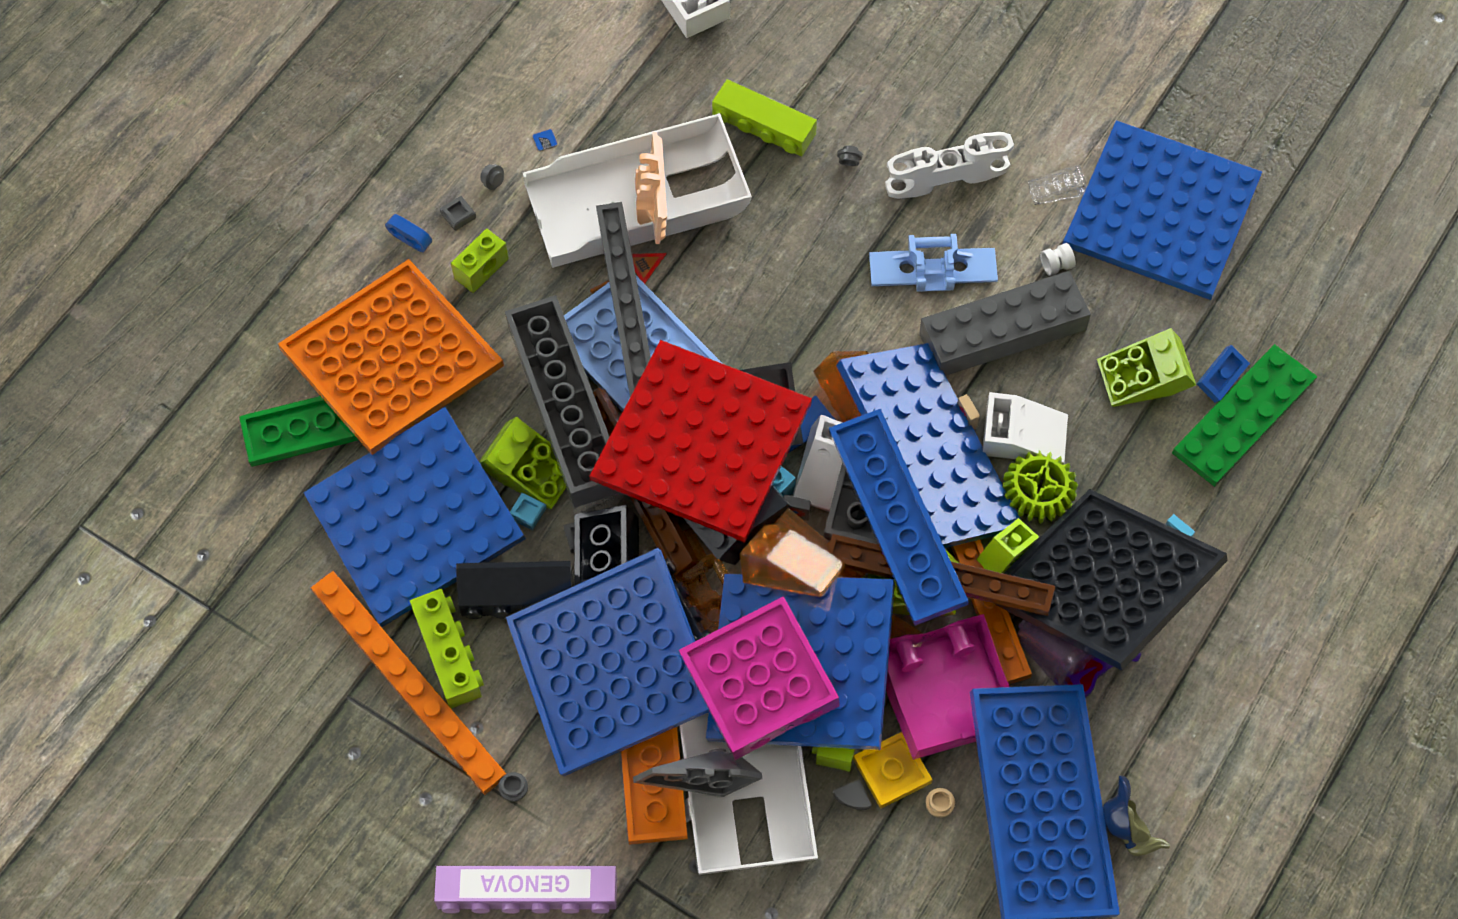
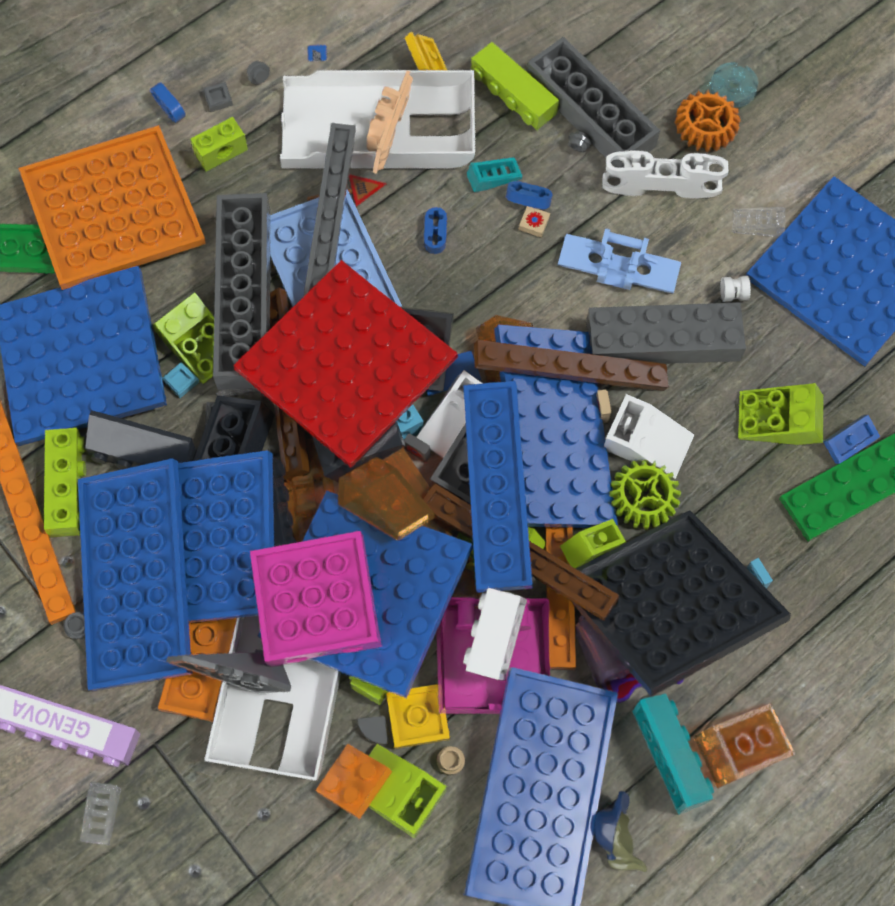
camera: 15 degrees right, 5 degrees up
none -> blue plate [78,459,192,691]
none -> orange plate [315,744,392,819]
none -> lime slope [369,744,447,839]
none -> yellow plate [405,32,448,71]
none -> blue beam [424,207,447,254]
none -> white brick [464,588,527,680]
none -> teal slope [467,157,523,192]
none -> reddish brown plate [474,340,669,391]
none -> blue beam [506,181,553,209]
none -> tan tile [519,206,550,238]
none -> dark grey brick [527,36,660,168]
none -> teal slope [632,694,714,815]
none -> orange gear [675,90,740,153]
none -> clear orange slope [693,703,796,789]
none -> clear light blue plate [710,62,758,108]

